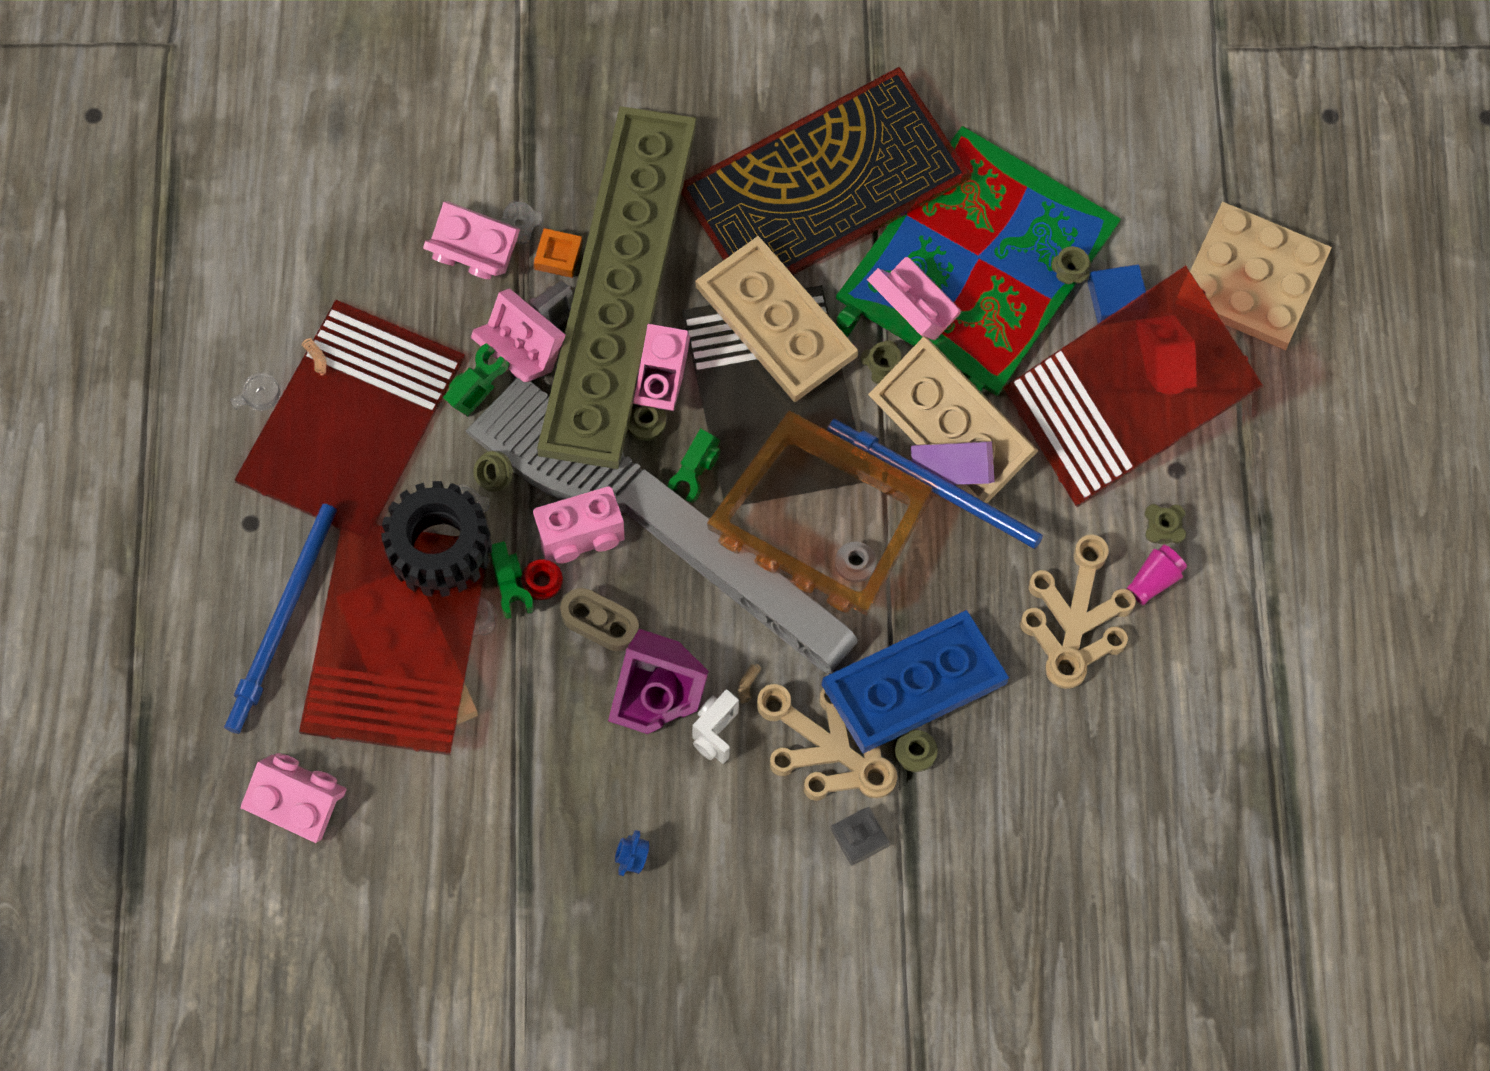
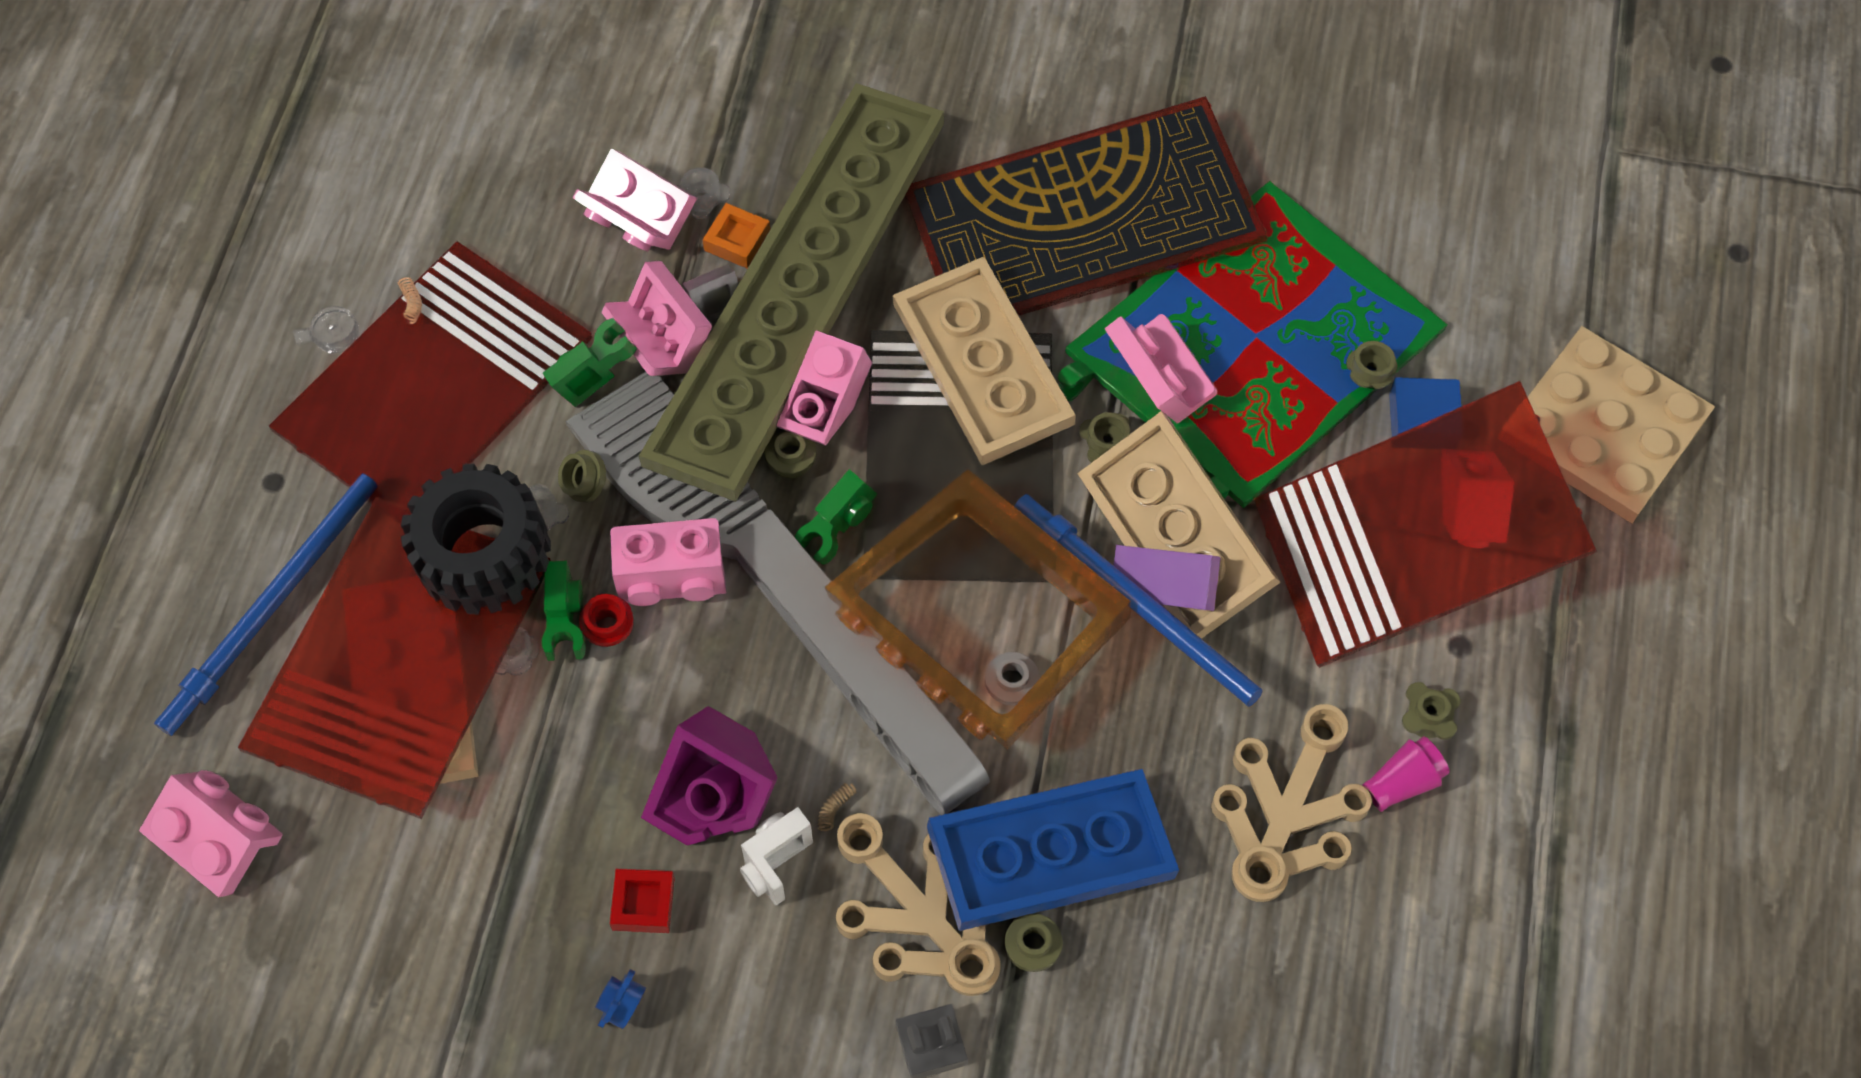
camera: 15 degrees right, 5 degrees down
dark tan plate [560,588,639,651] -> none
none -> red plate [609,869,675,933]

